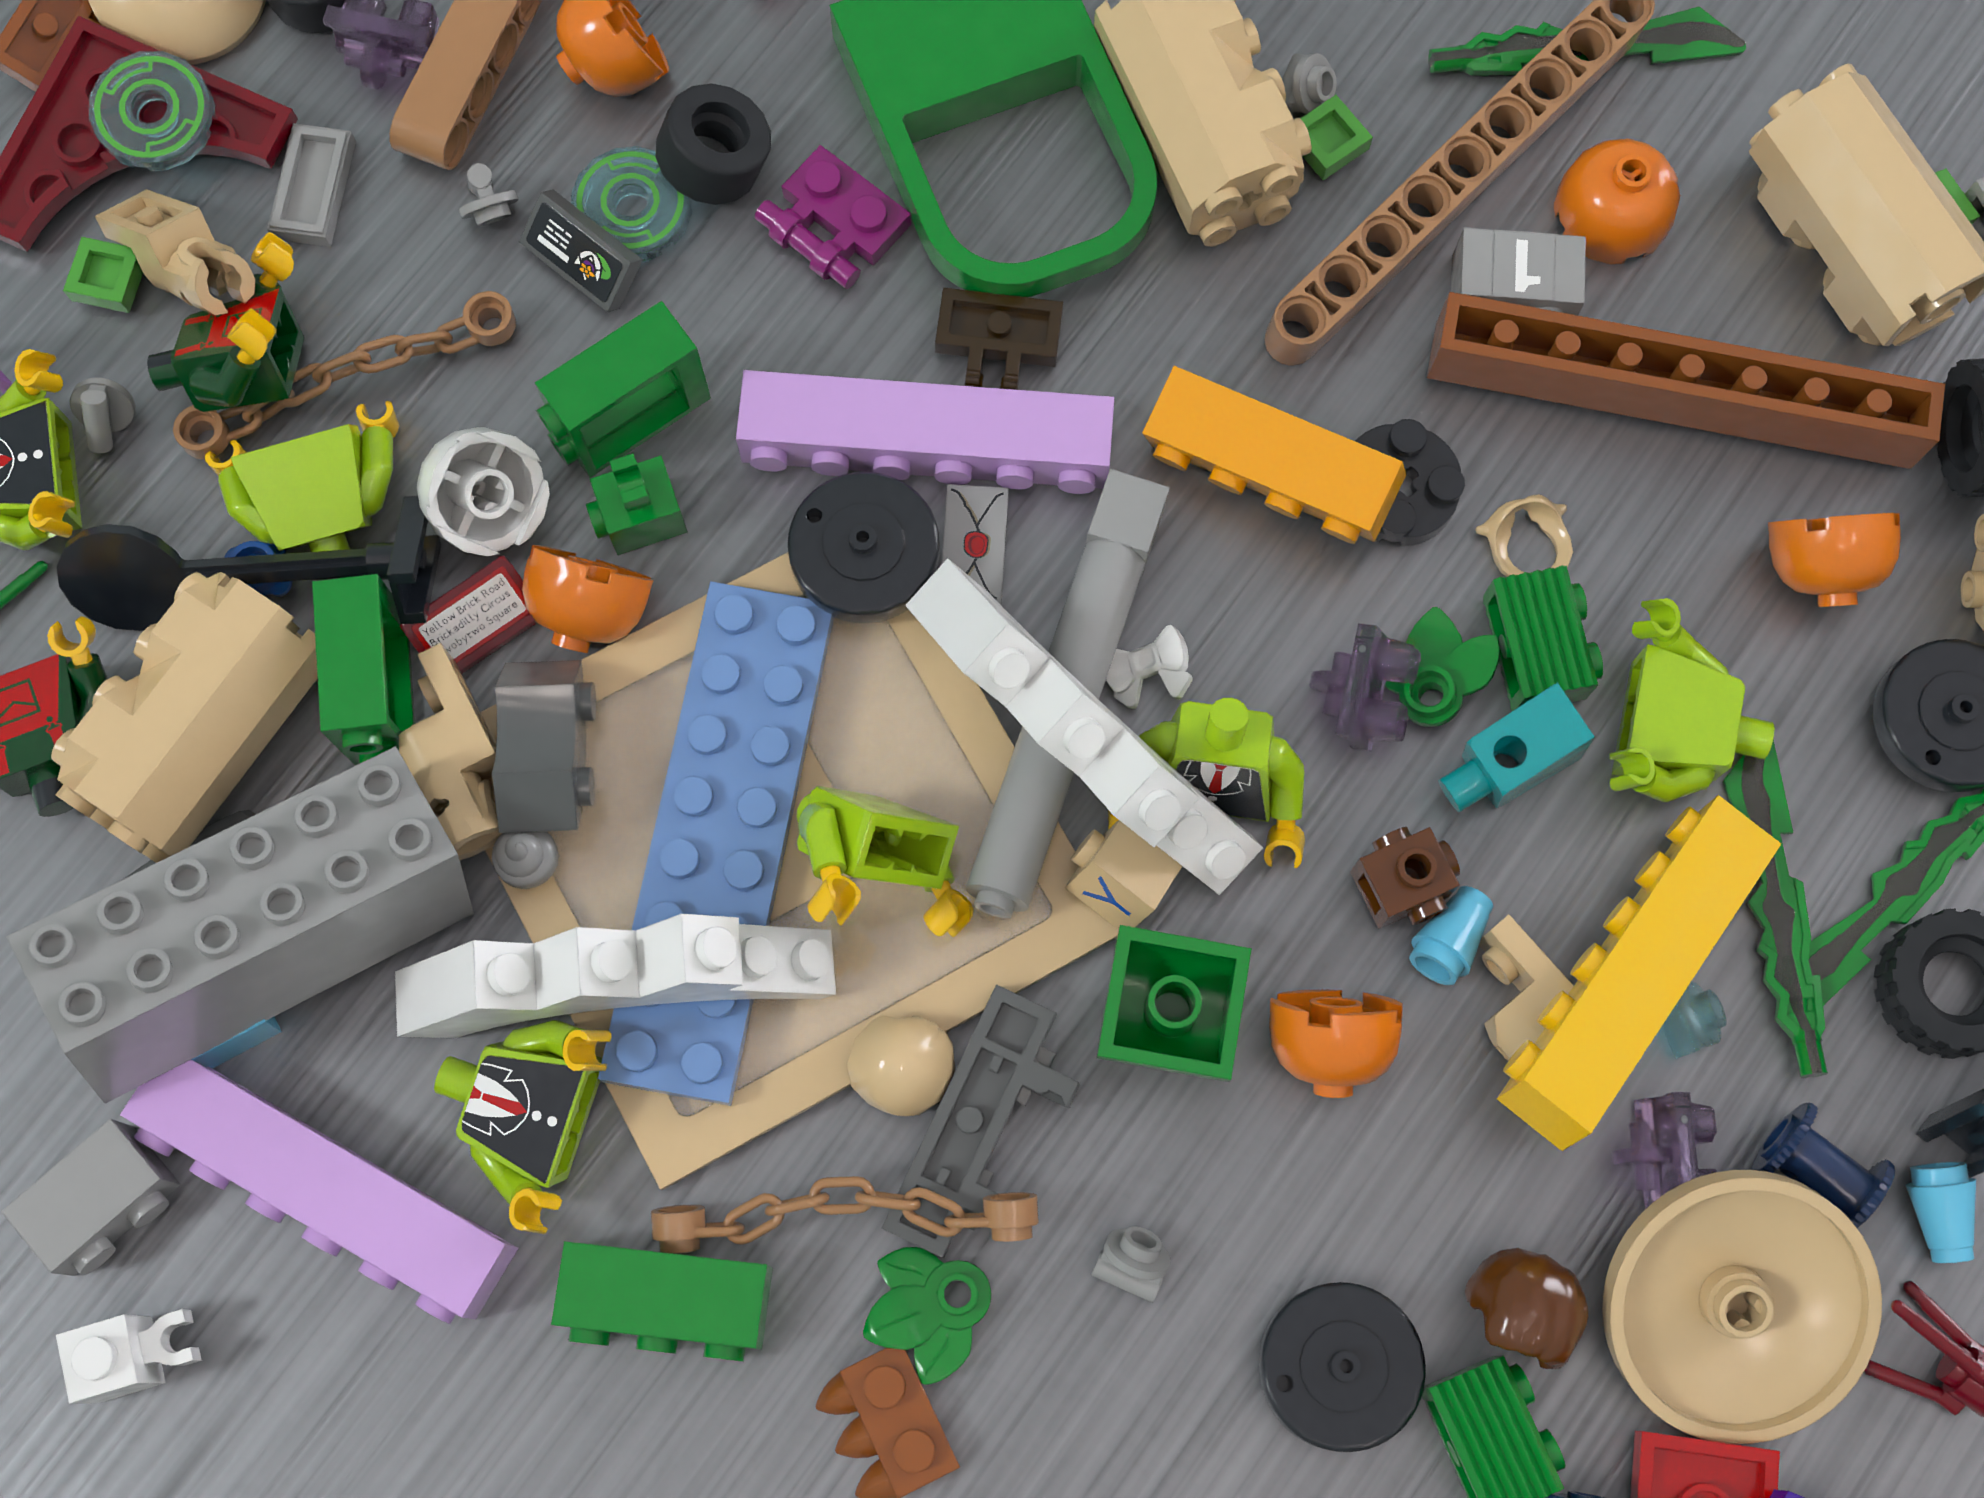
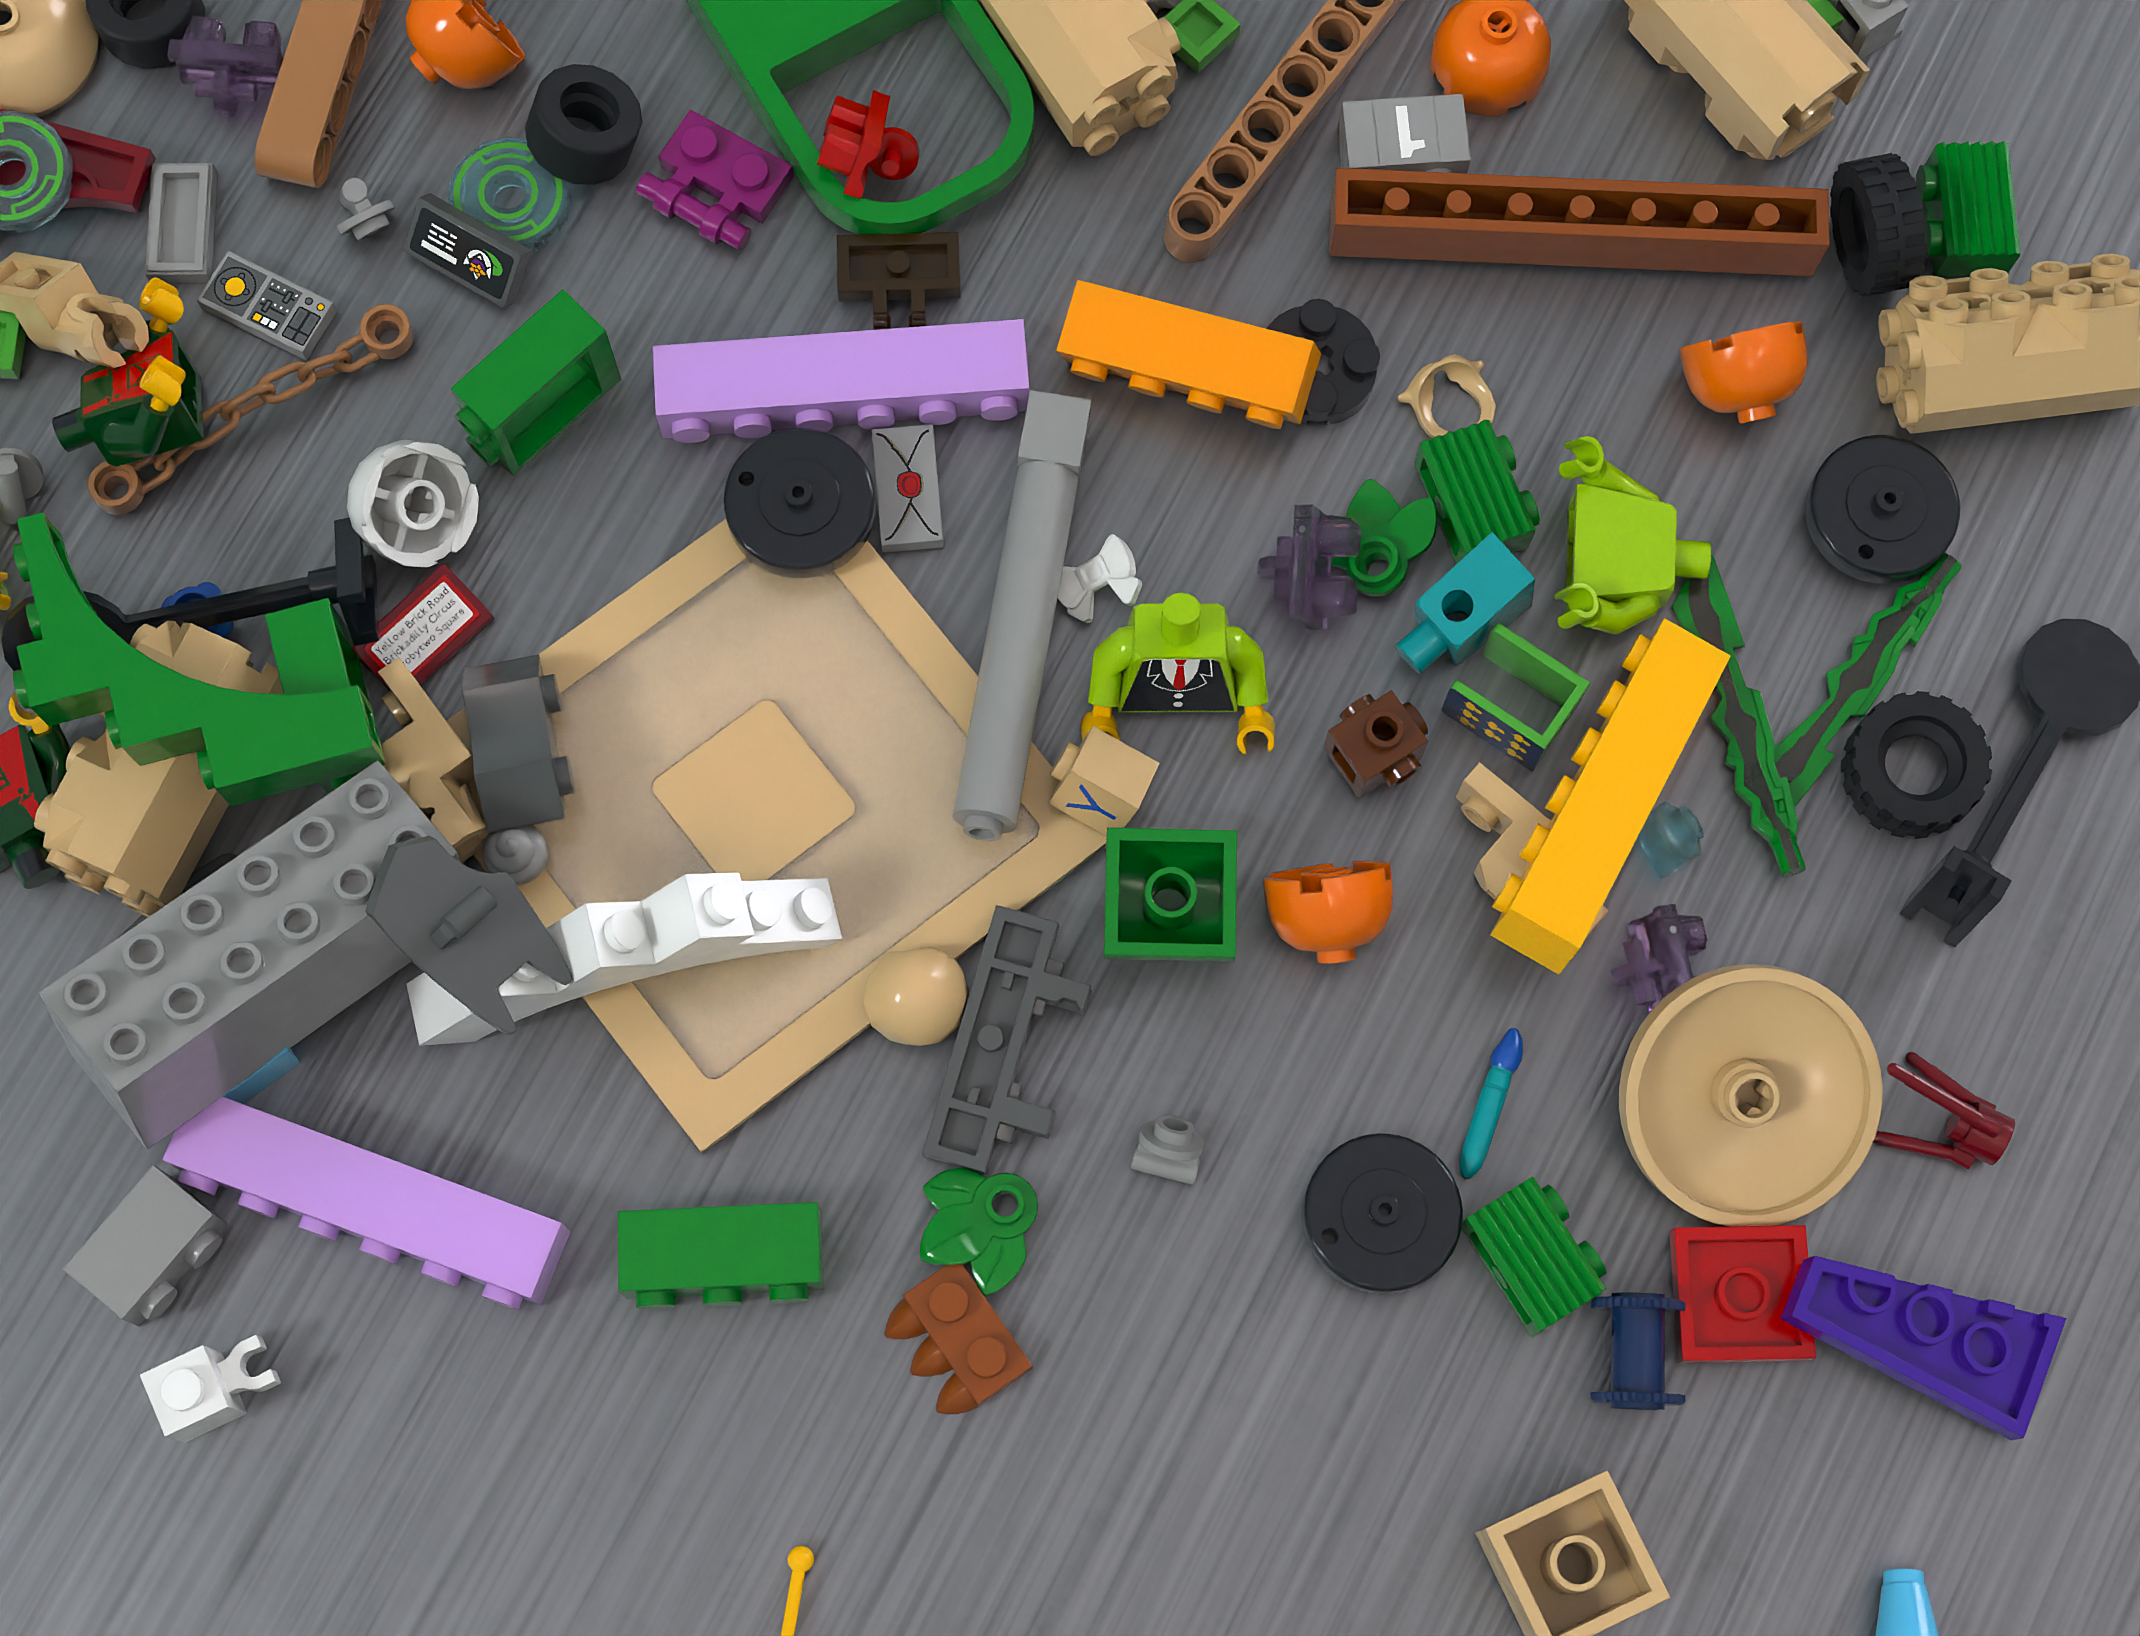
camera: 10 degrees left, 0 degrees up
lime torso [205,401,399,552] -> none
torso [434,1020,612,1234] -> none
orange cylinder [522,545,653,653] -> none
green brick [586,453,688,556] -> none
medium blue plate [598,581,834,1106] -> none
medium nougat piece [651,1176,1039,1253] -> none
lime torso [797,786,974,937] -> none
white arch [905,558,1263,895] -> none
medium azure cone [1409,886,1494,985] -> none
reddish brown hair [1464,1248,1589,1369] -> none
dark blue hose [1752,1102,1895,1228] -> none
medium azure cone [1906,1162,1976,1263] -> none
none -> green arch [13,512,386,807]
none -> tile [196,251,338,361]
none -> dark grey shield [365,836,572,1035]
none -> red hips [817,90,920,199]
none -> bright green piece [1441,623,1590,772]
none -> teal piece [1459,1028,1523,1179]

